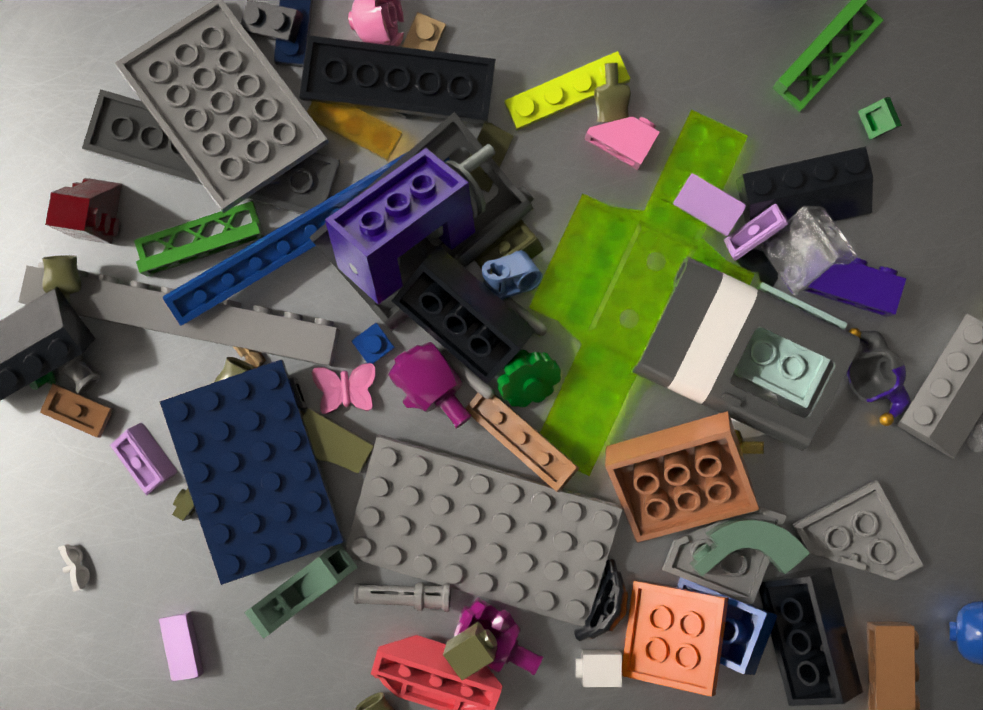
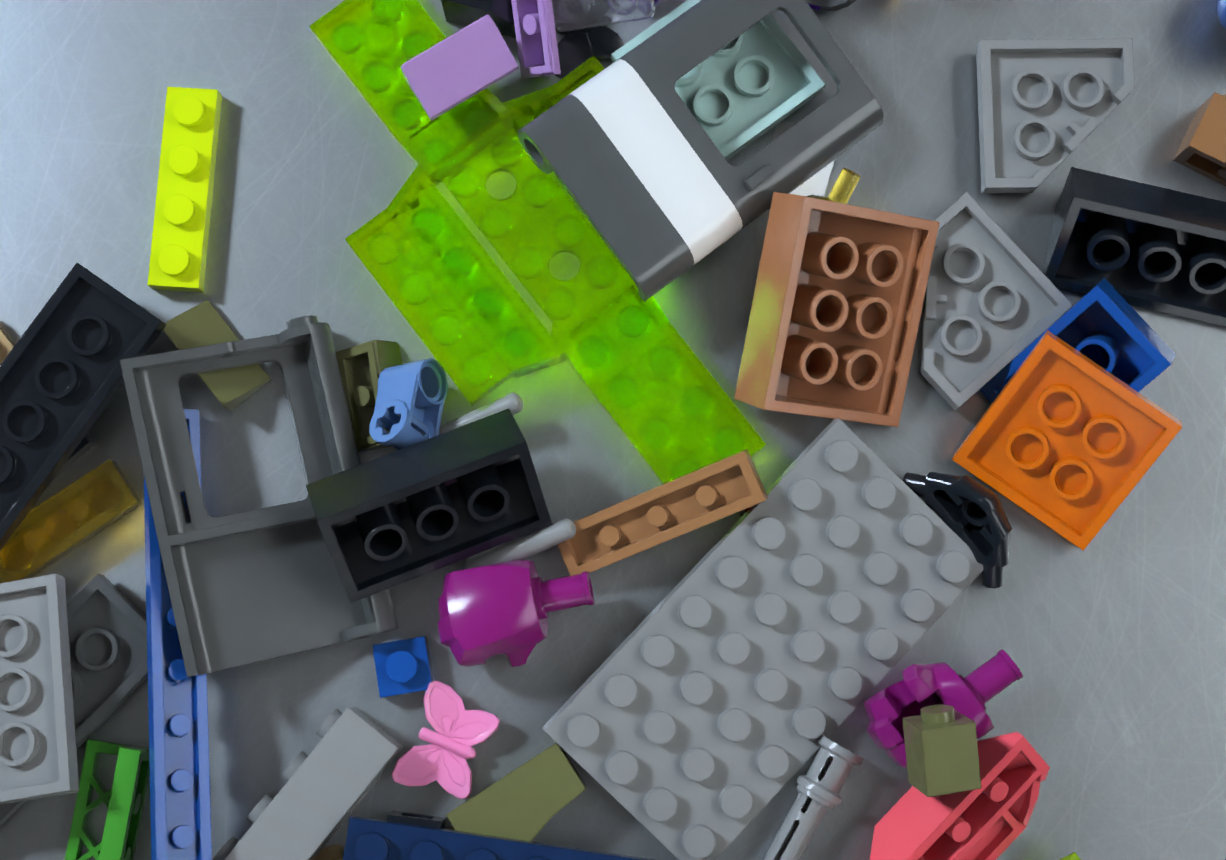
camera: 65 degrees left, 5 degrees down
dark purple piece [325,144,495,305] -> none
green plant [497,349,561,408] -> none
white brick [575,649,622,687] -> none
bright pink slope [584,116,660,170] -> none
olive piece [594,63,631,122] -> none
sand green arch [689,518,810,577] -> none

